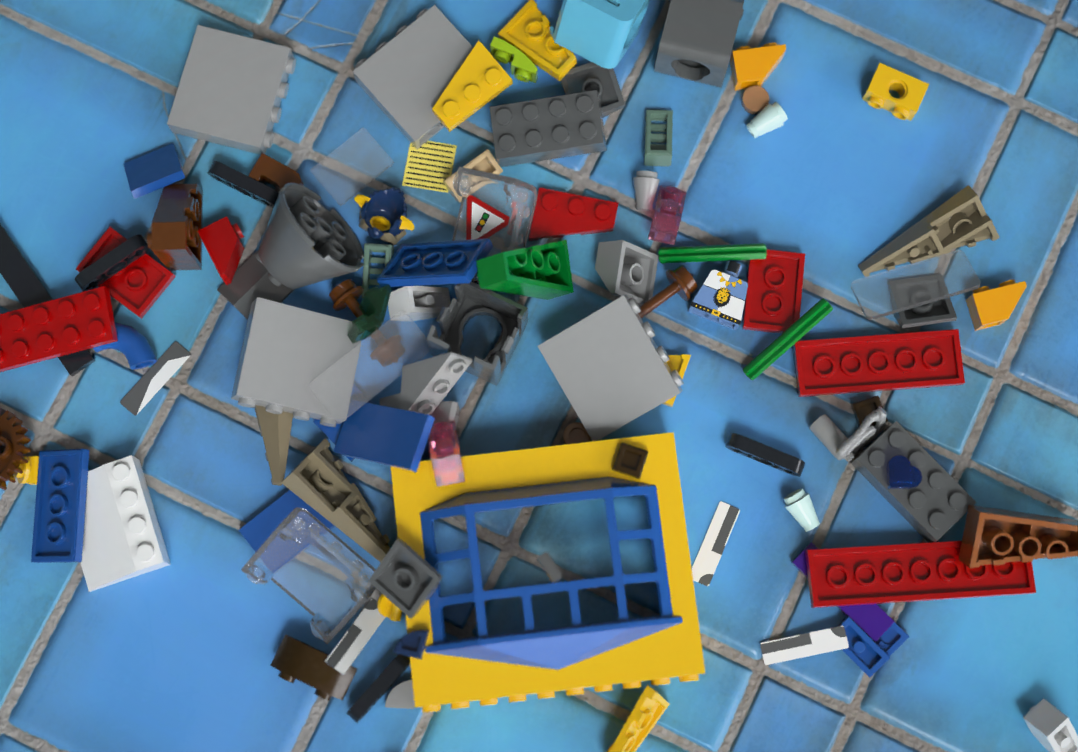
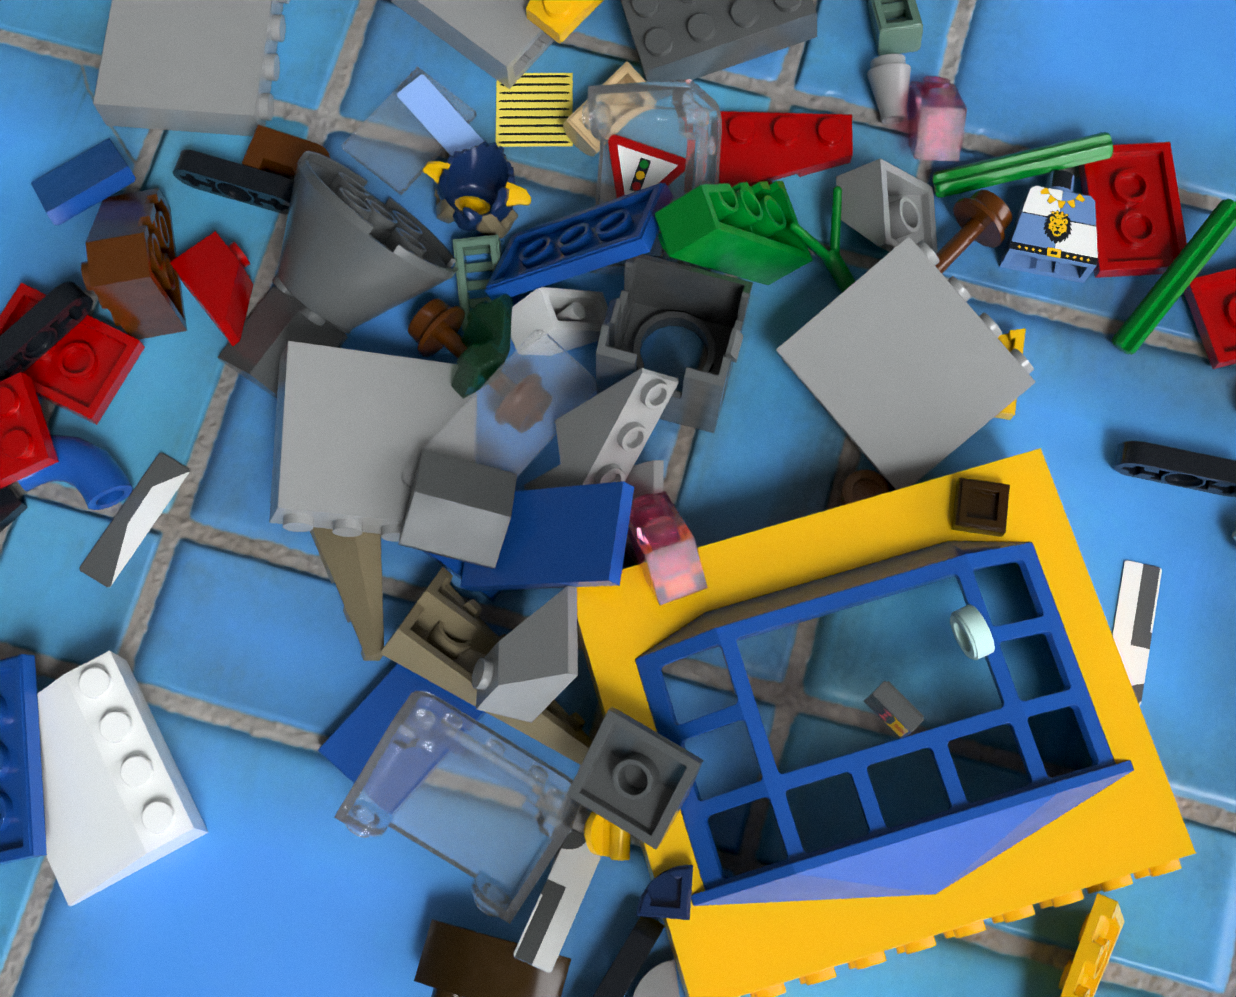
camera: 10 degrees left, 5 degrees down
none -> light blue sticker [397,75,484,156]
none -> slope [398,449,517,569]
none -> light grey slope [472,586,578,723]
none -> green plant [789,186,856,293]
none -> light aqua tile [950,604,995,660]

